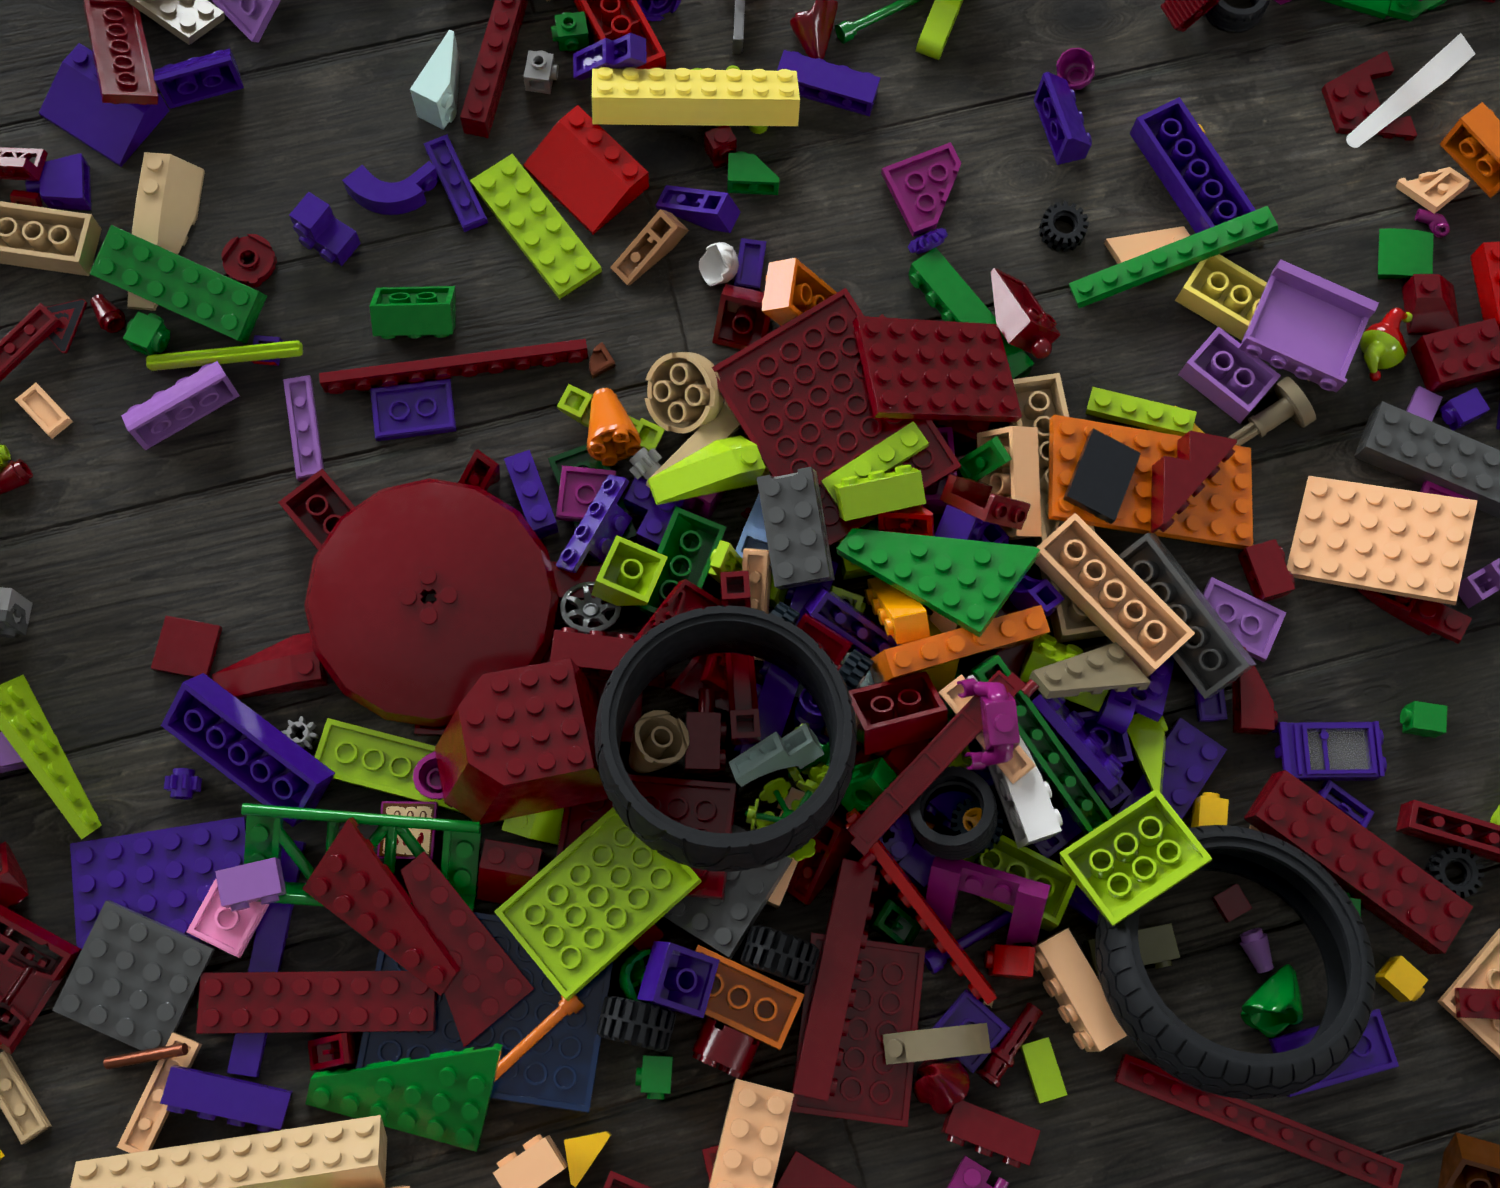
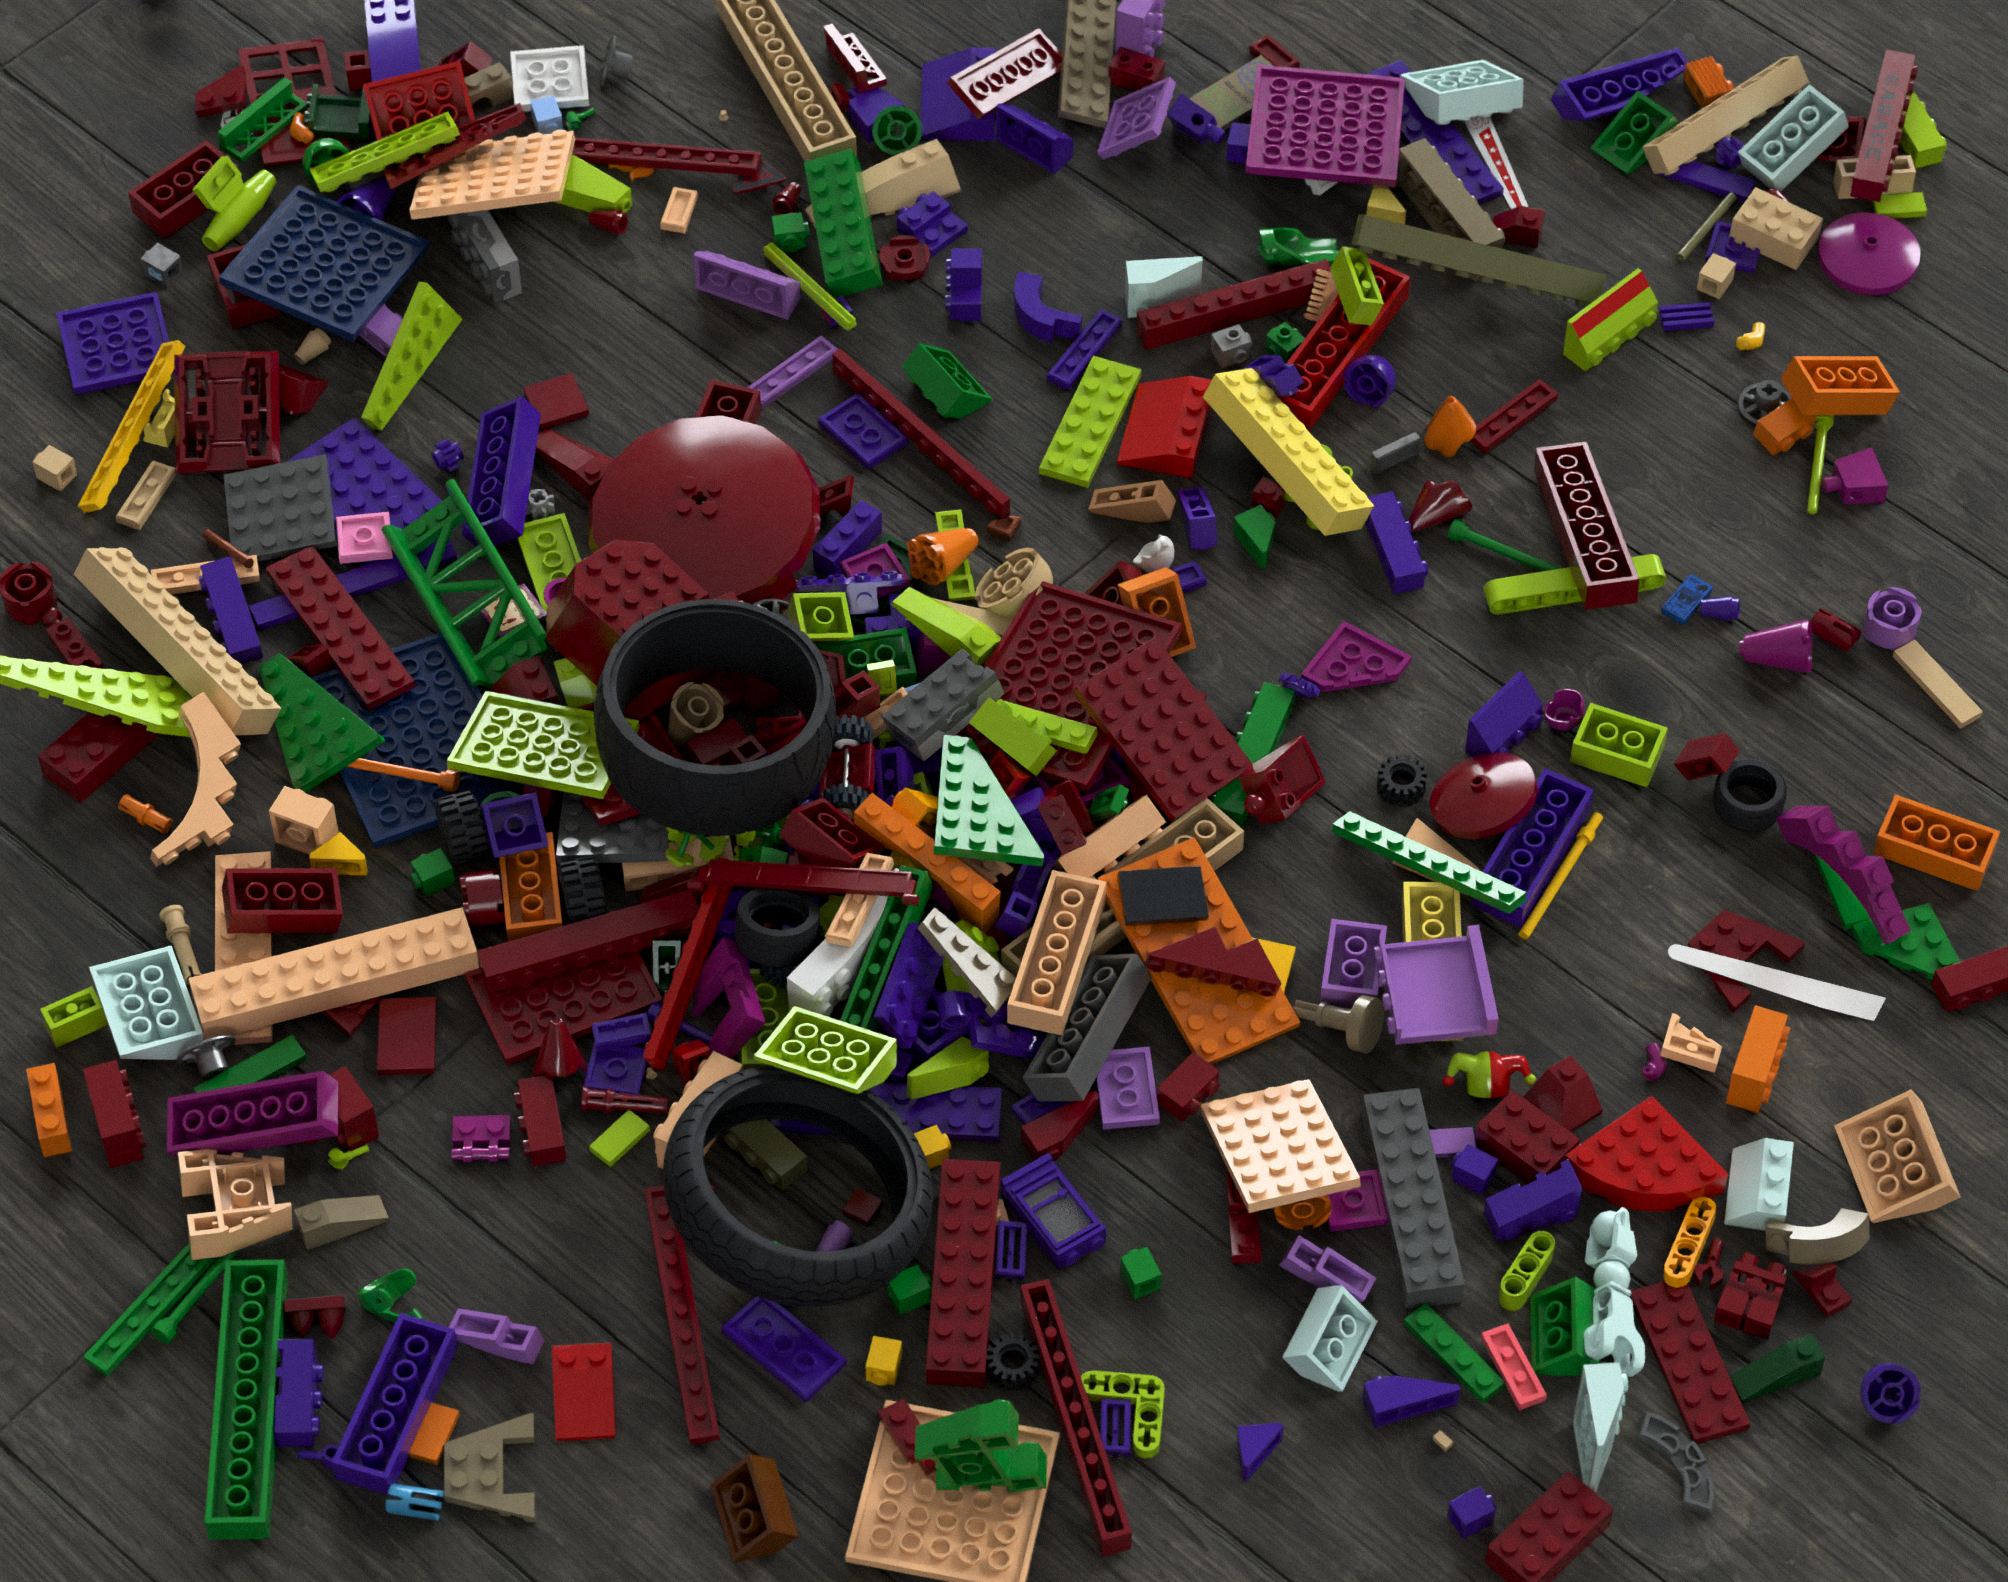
camera: 65 degrees right, 20 degrees down
medium lavender brick [215,857,287,912] -> none
dark red wing [302,817,461,996] -> none
dark red wing [401,851,534,1047] -> none
light grey gear [629,447,662,480] -> none
dark tan arch [882,1023,991,1065] -> none
magenta torso [957,678,1020,770] -> none
lime plate [1085,387,1197,436] -> none
green slope [1378,228,1434,283] -> none
none -> dark purple plate [591,1013,651,1052]
none -> green cylinder [872,105,922,155]
none -> dark purple plate [897,191,968,258]
none -> dark red dish [1429,753,1538,840]
none -> lime brick [1570,703,1668,787]

